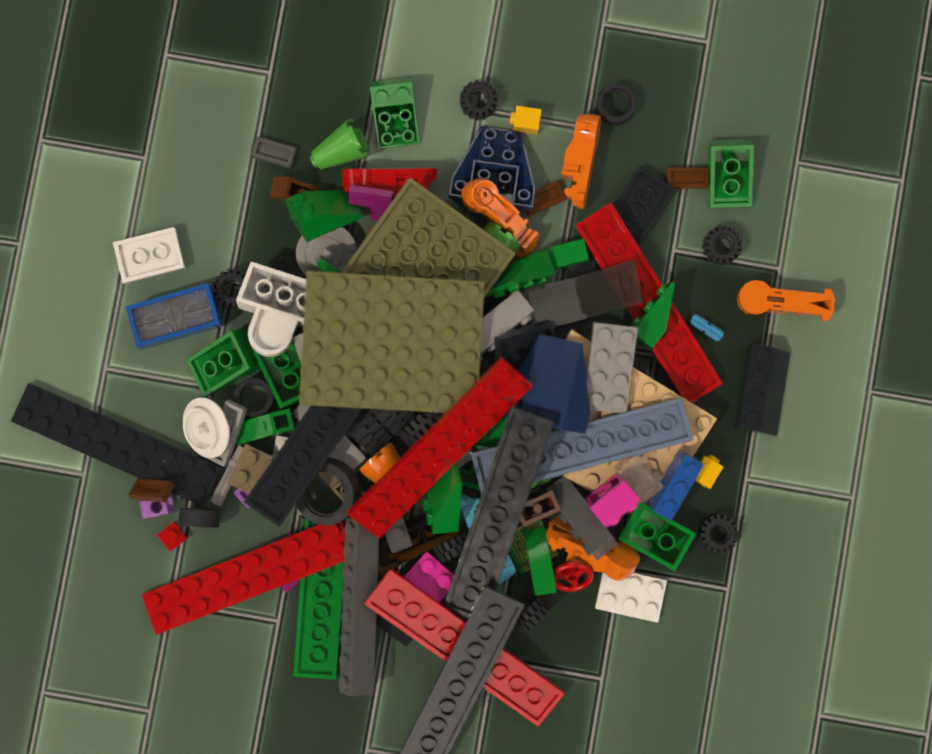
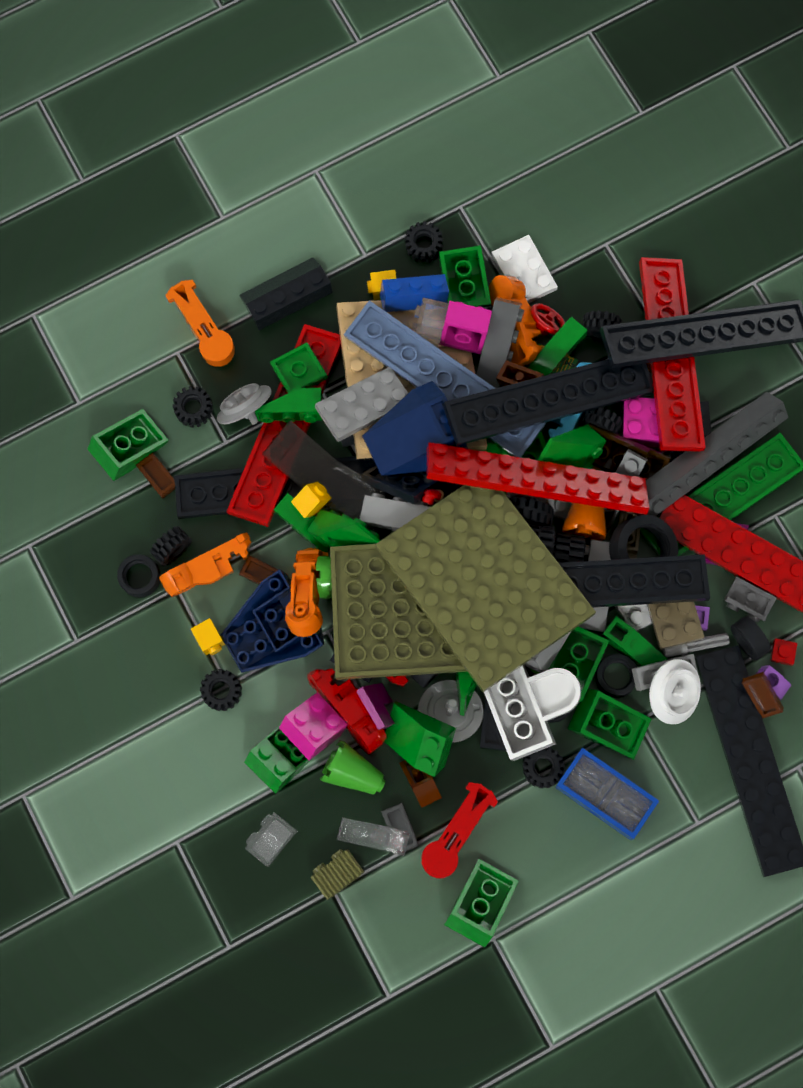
camera: 120 degrees left, 10 degrees down
white plate [113,227,186,284] -> none
dark azure piece [689,314,724,341] -> none
none -> black tyre [150,526,192,566]
none -> light grey piece [217,383,272,425]
none -> clear brick [245,812,297,867]
none -> green tile [270,342,328,393]
none -> dark pink brick [279,692,348,761]
none -> yellow brick [291,481,332,518]
none -> olive brick [311,849,365,900]
none -> clear slope [337,818,410,856]
none -> red piece [421,782,498,879]
none -> red arm [422,489,444,505]
none -> green slope [444,859,519,948]
none -> flat silver bracket [724,577,777,623]

